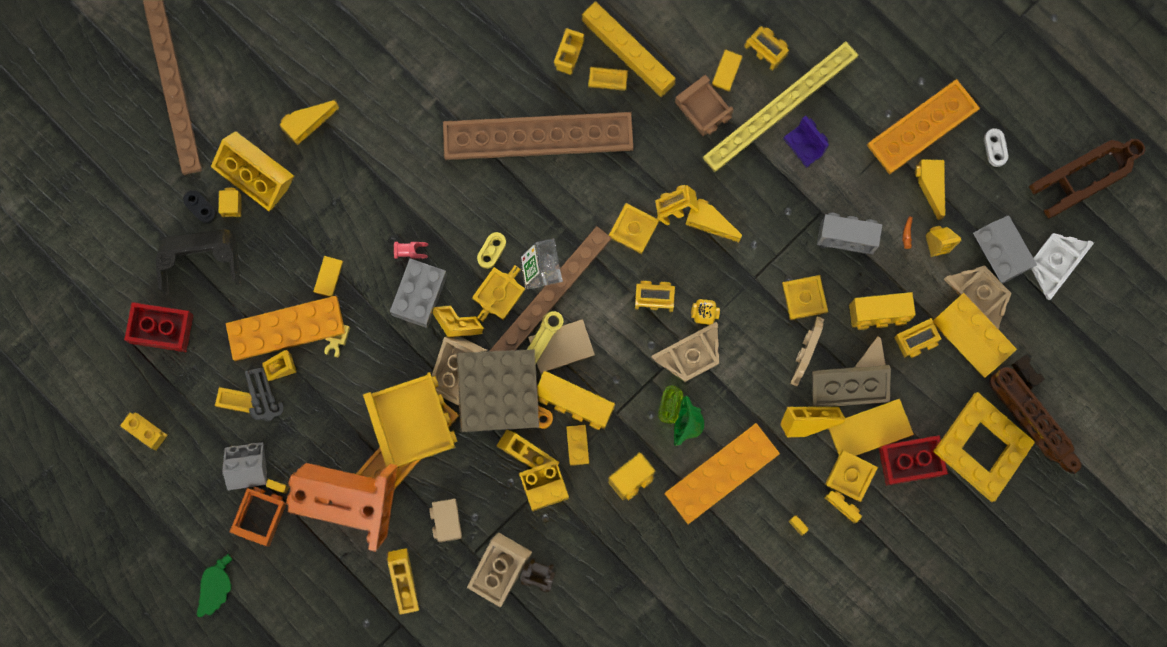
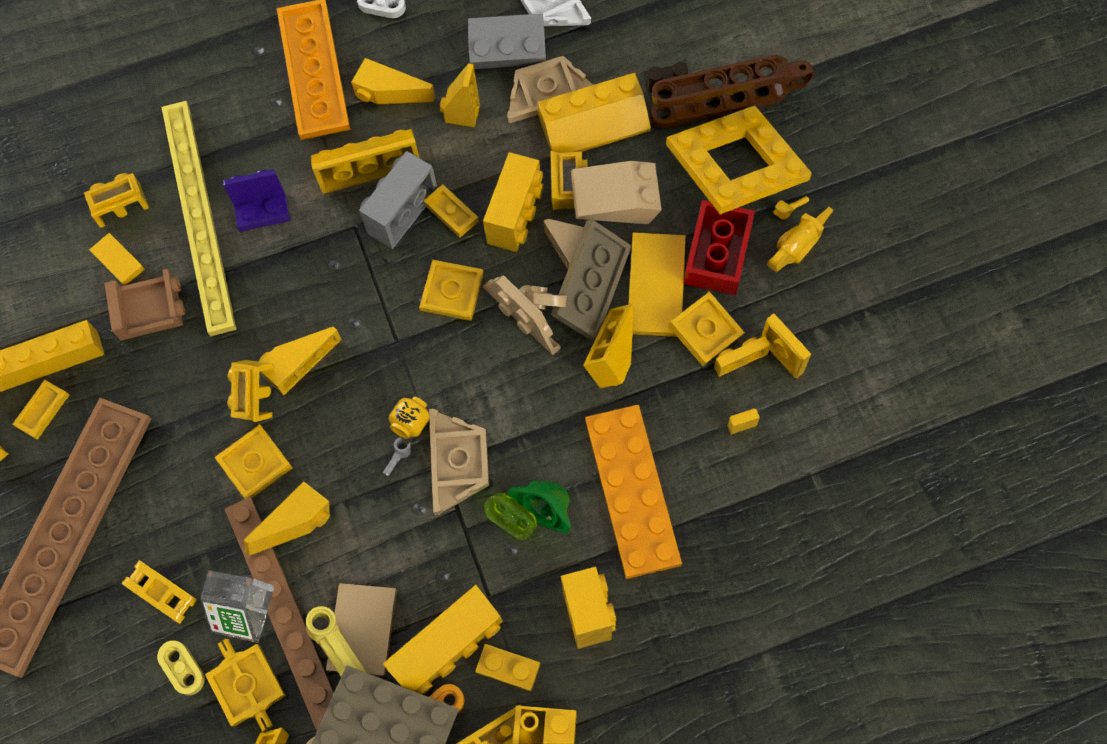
camera: 60 degrees left, 10 degrees down
yellow window [635,281,675,312] -> none
orange helmet [902,216,913,249] -> none
none -> yellow plate [121,560,197,624]
none -> yellow slope [244,482,330,556]
none -> yellow slope [311,129,420,194]
none -> light grey hand [383,437,411,476]
none -> yellow plate [424,184,479,238]
none -> tan piece [519,285,567,309]
none -> tan slope [571,161,661,224]
none -> yellow tile [761,313,811,379]
none -> yellow animal [767,207,833,273]
none -> yellow hand [773,196,809,220]

